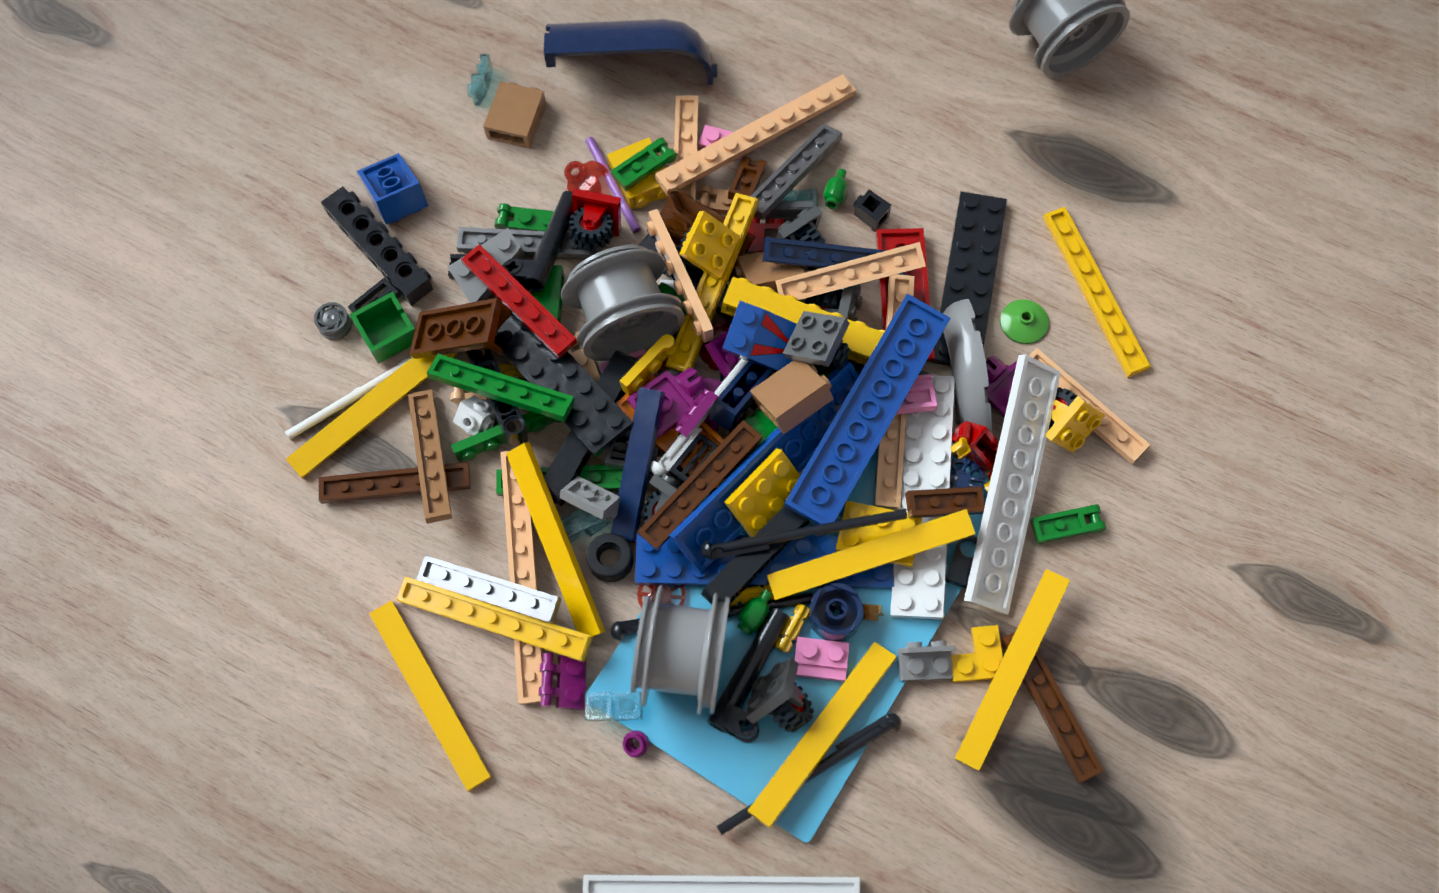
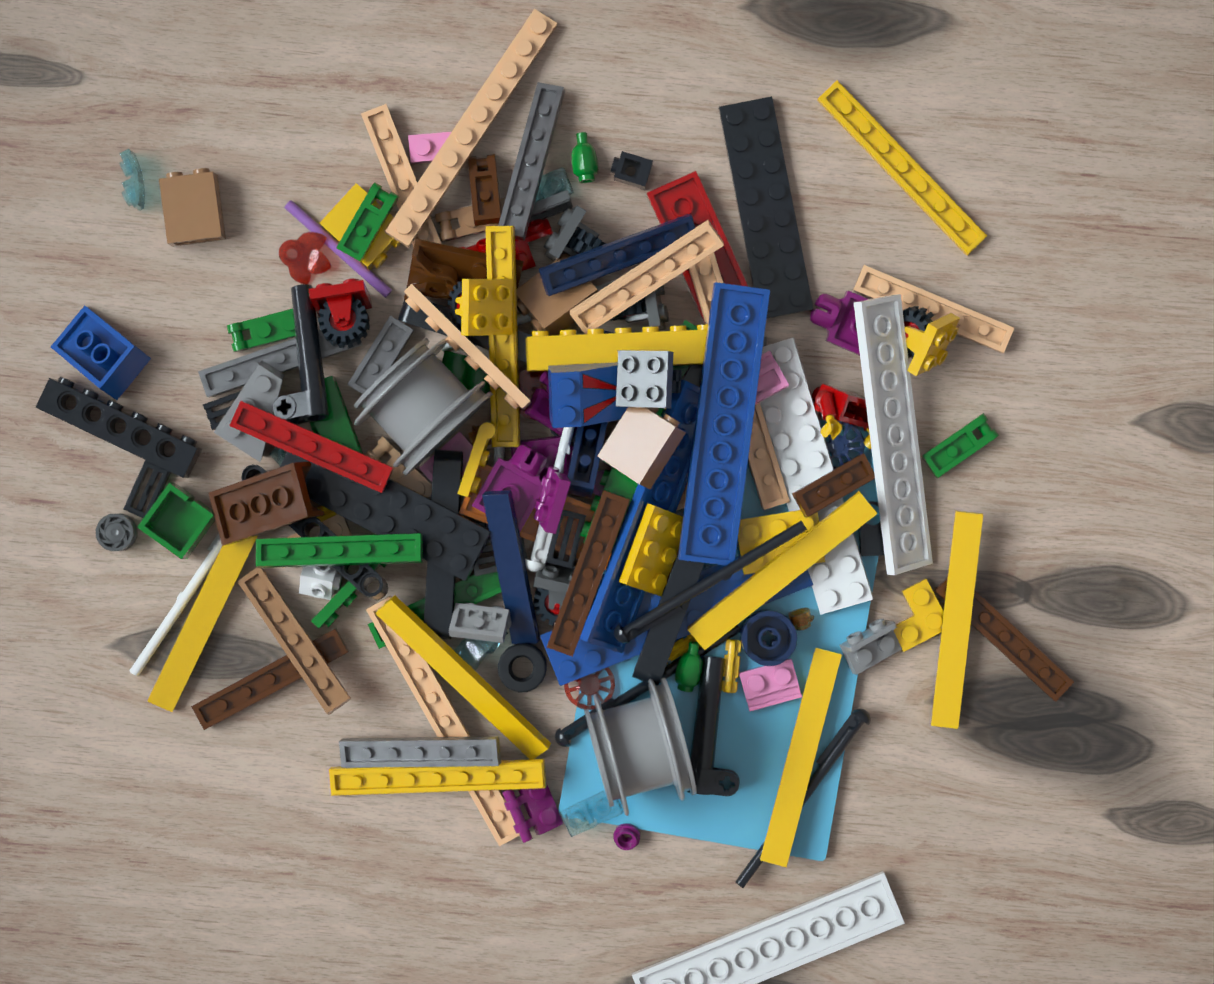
camera: 25 degrees left, 20 degrees up
yellow tile [369,600,492,792] -> none
dark blue panel [544,19,718,85] -> none
dark grey plate [746,657,814,733] -> none
light grey brick [943,299,992,432] -> none
bright green dish [1000,299,1049,344] -> none

